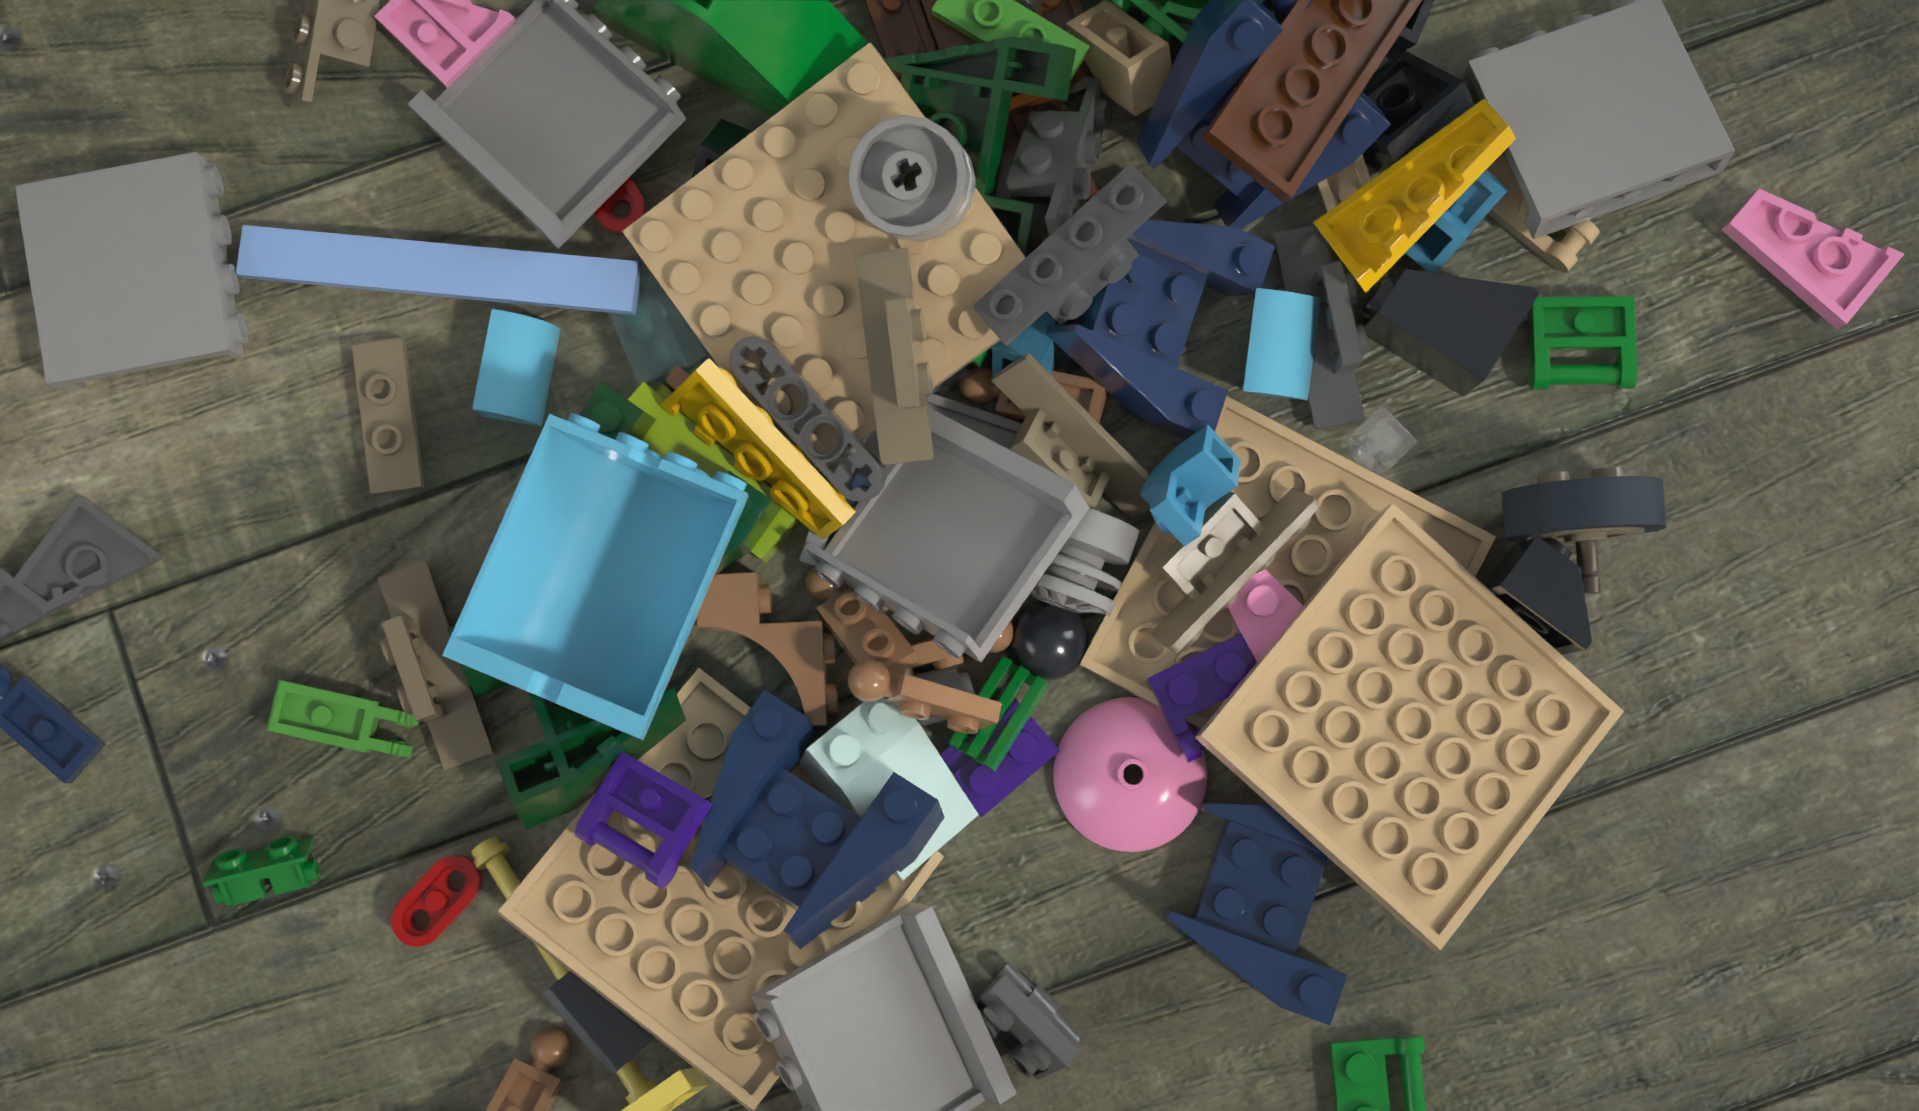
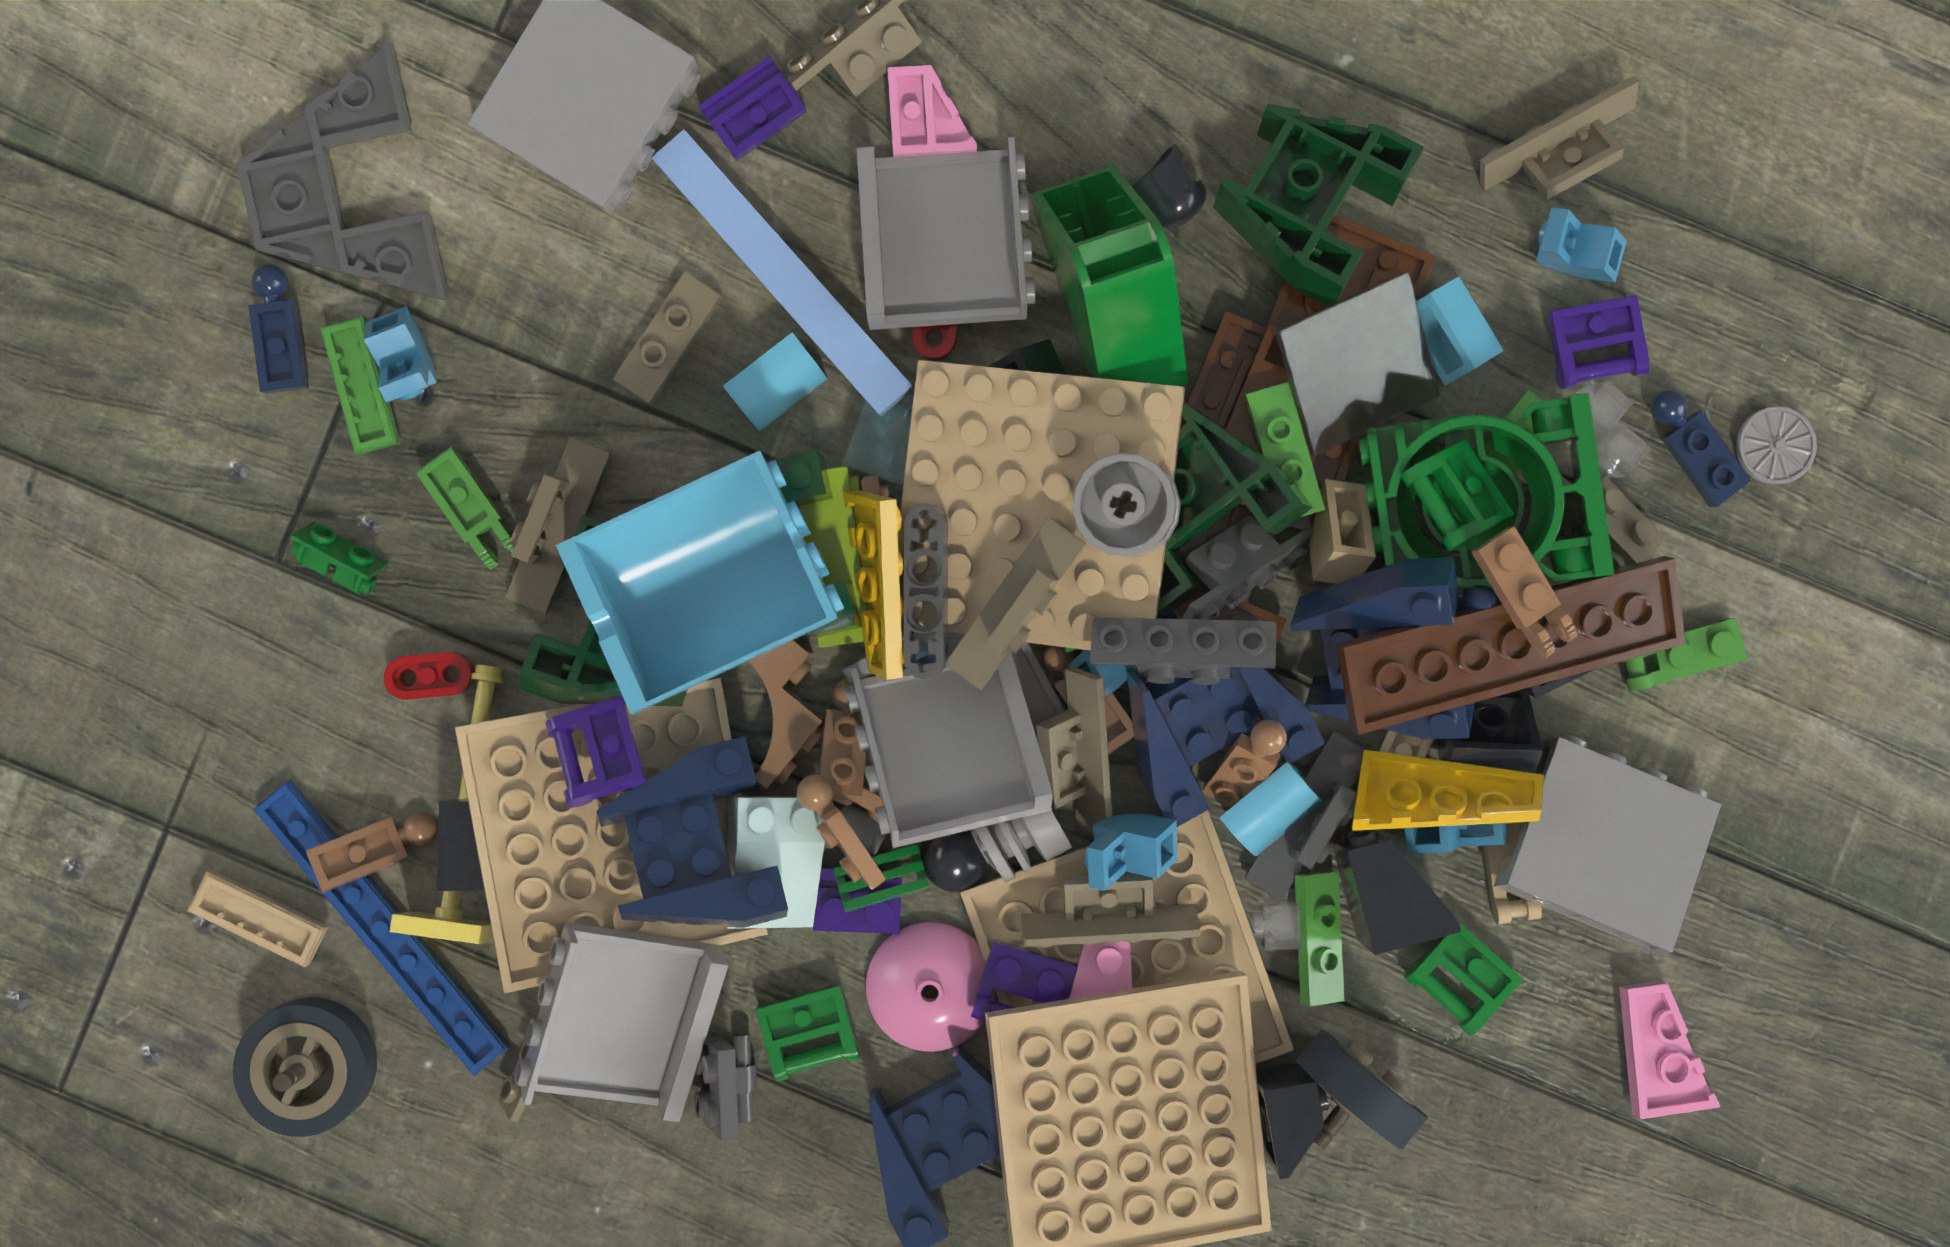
camera: 40 degrees right, 5 degrees up
none -> bright green plate [320,316,401,455]
none -> dark azure brick [363,306,437,403]
none -> dark purple plate [698,56,807,161]
none -> green plate [755,983,861,1082]
none -> medium nougat plate [1201,719,1287,808]
none -> bright green plate [1295,870,1345,1007]

